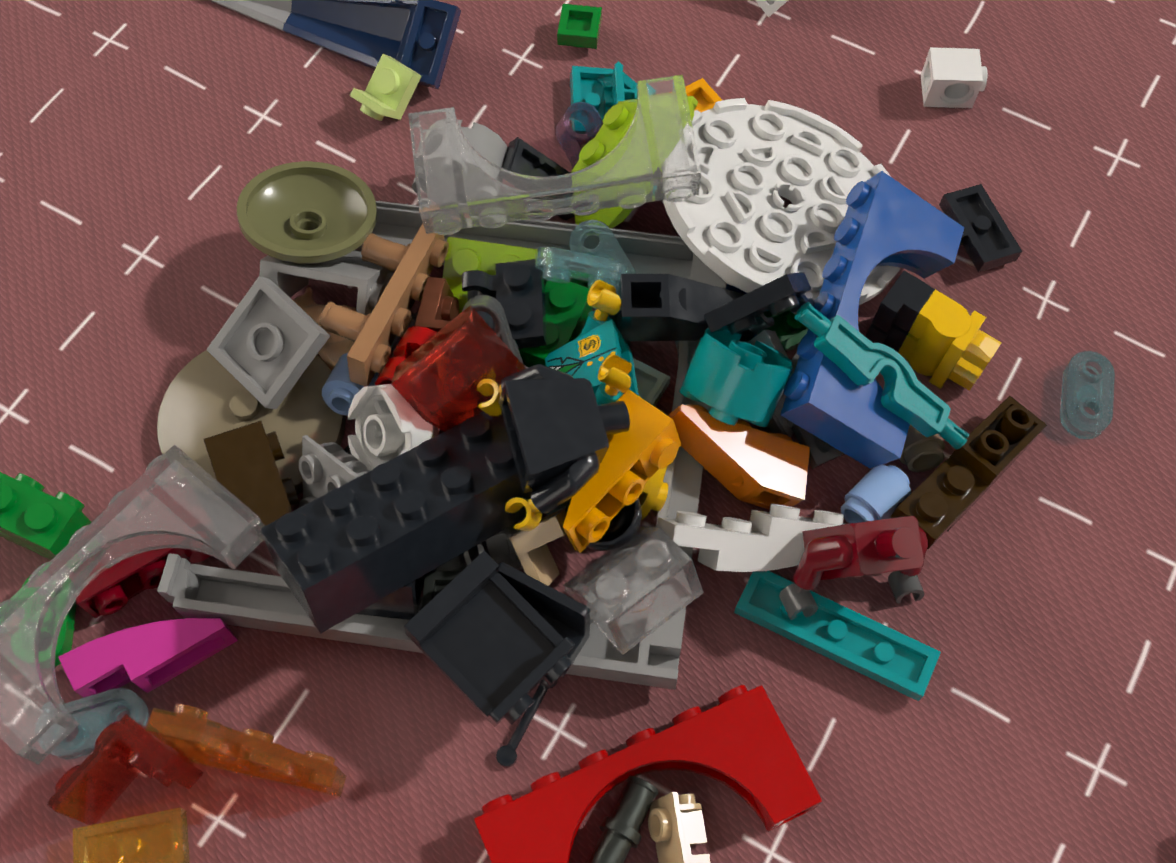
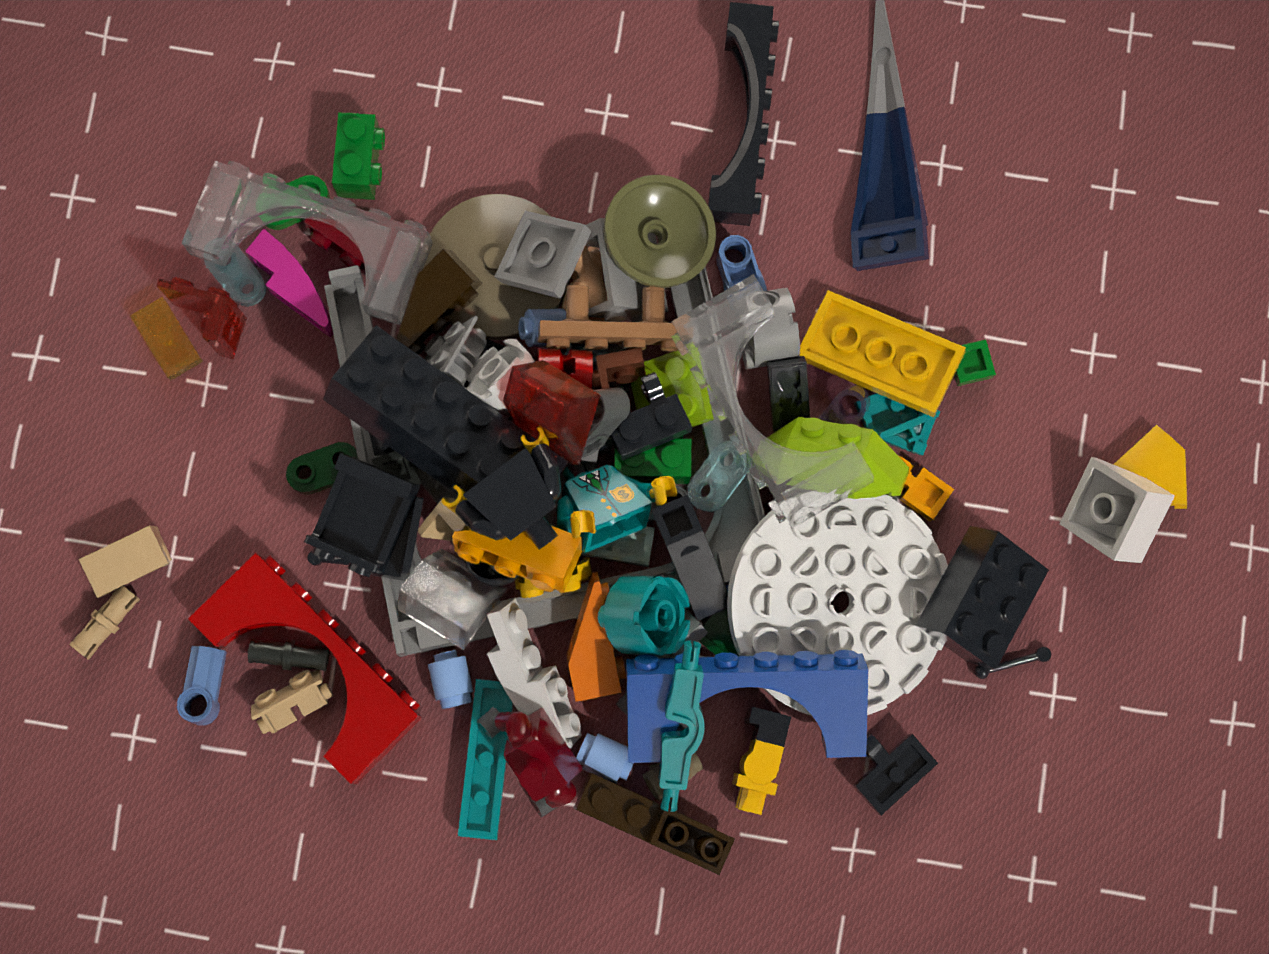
camera: 65 degrees right, 15 degrees up
clear orange plate [145,704,347,797] -> none
yellowish green bracket [350,54,422,121] -> none
clear light blue plate [535,247,629,289] -> none
black plate [704,272,815,336] -> none
white brick [921,47,988,108] -> none
clear light blue plate [1060,351,1115,439] -> none
none -> dark green plate [286,442,358,495]
none -> light blue brick [428,650,473,709]
none -> black arch [708,2,779,226]
none -> medium blue piece [716,235,767,312]
none -> yellow plate [800,290,966,417]
none -> black brick [916,526,1049,670]
none -> black hinge [974,647,1052,679]

